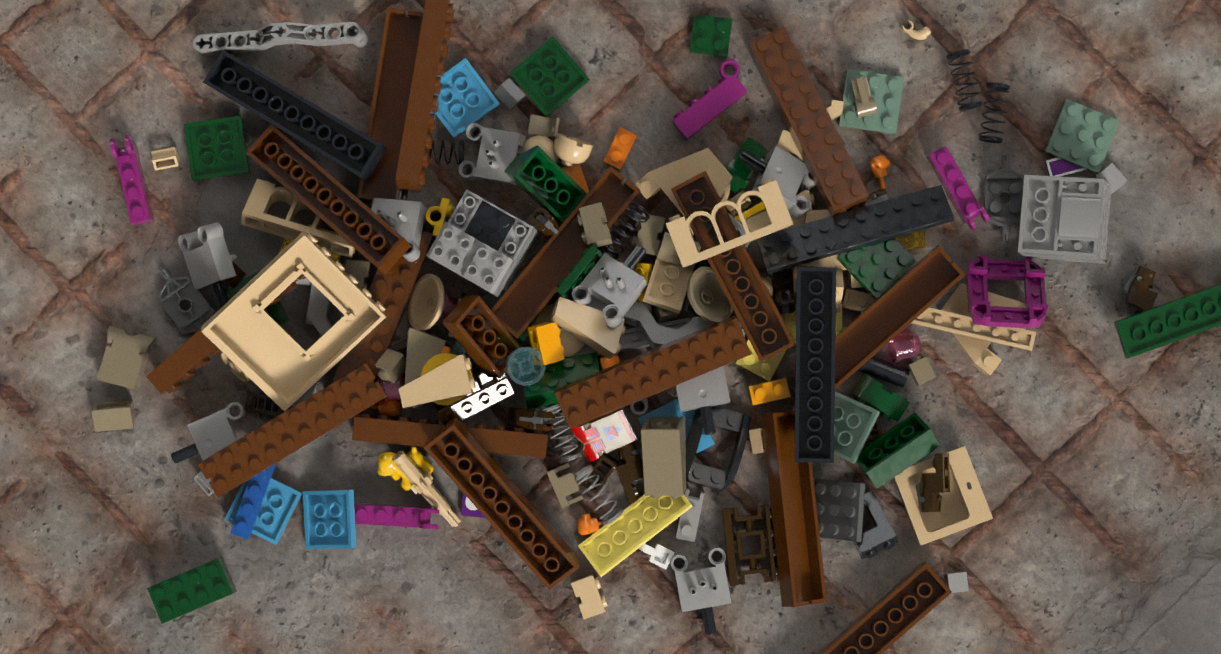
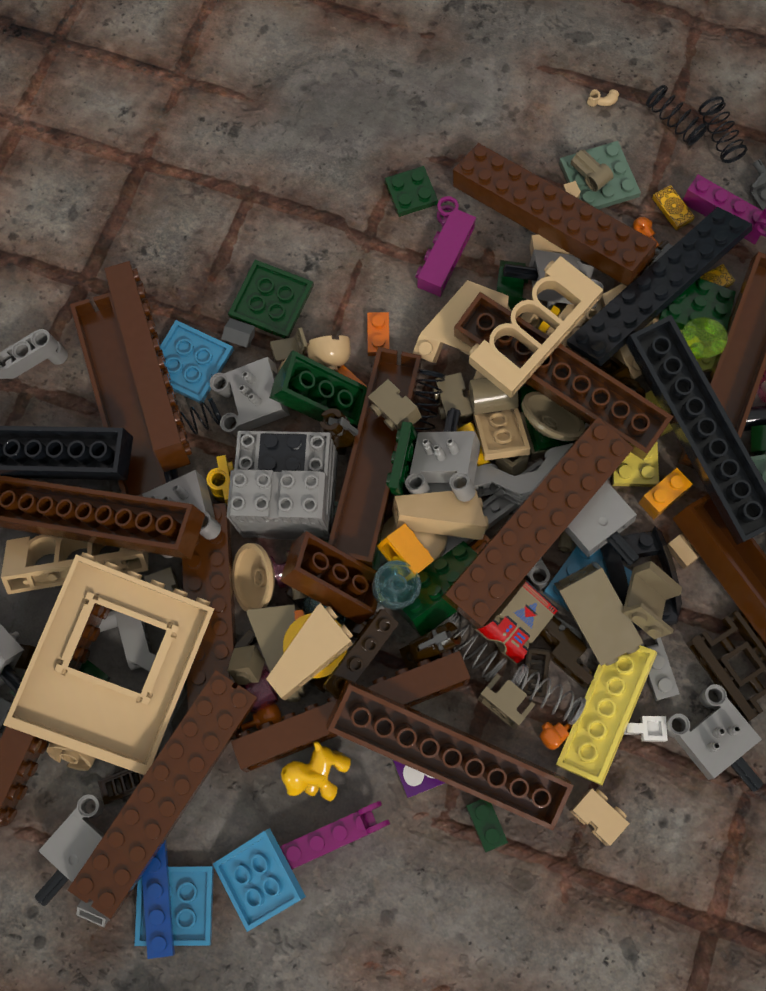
camera: 20 degrees left, 15 degrees down
tan piece [392,451,461,527] -> none
none -> dark green plate [466,799,508,853]
none -> dark tan panel [622,561,682,639]
none -> tile [652,185,695,230]
none -> clear neon green dish [681,317,728,359]

